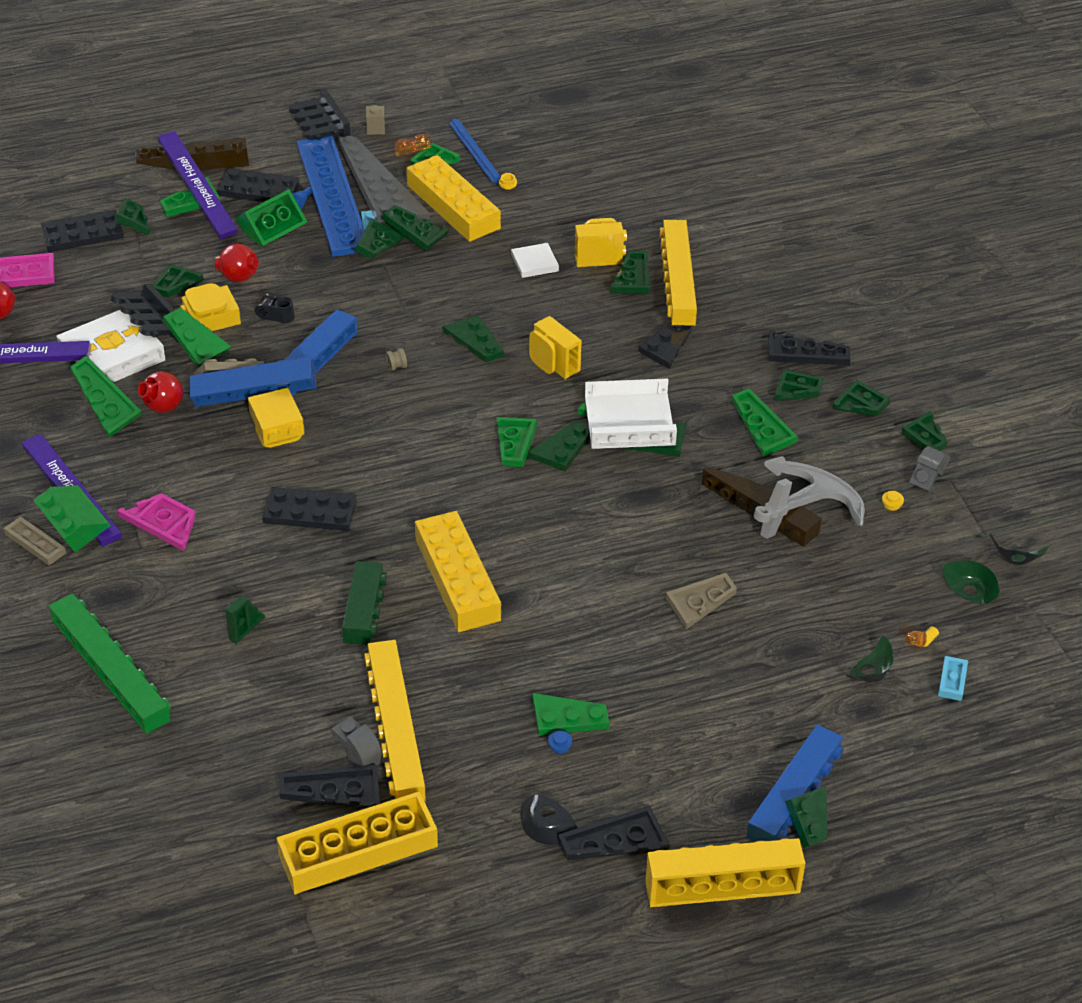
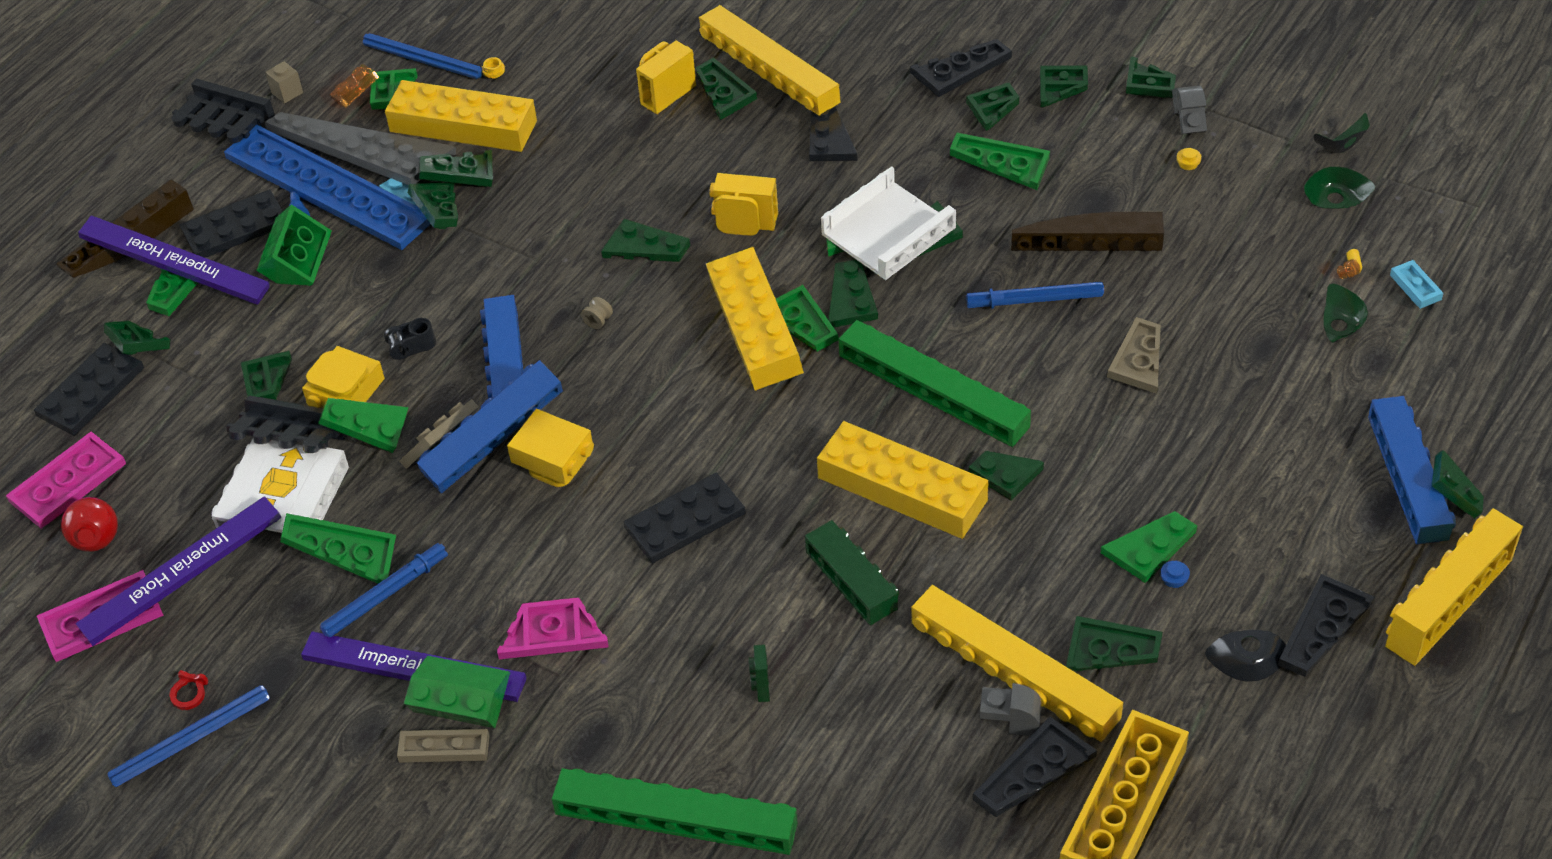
camera: 35 degrees left, 5 degrees up
red brick [138,372,183,413] -> none
red brick [215,244,259,282] -> none
white tile [511,243,559,278] -> none
light grey piece [754,456,865,539] -> none
none -> blue axle [320,543,448,637]
none -> yellow brick [706,247,804,390]
none -> green brick [839,320,1031,448]
none -> blue axle [966,282,1104,309]
none -> dark green wing [968,451,1044,501]
none -> dark green wing [1066,616,1163,671]

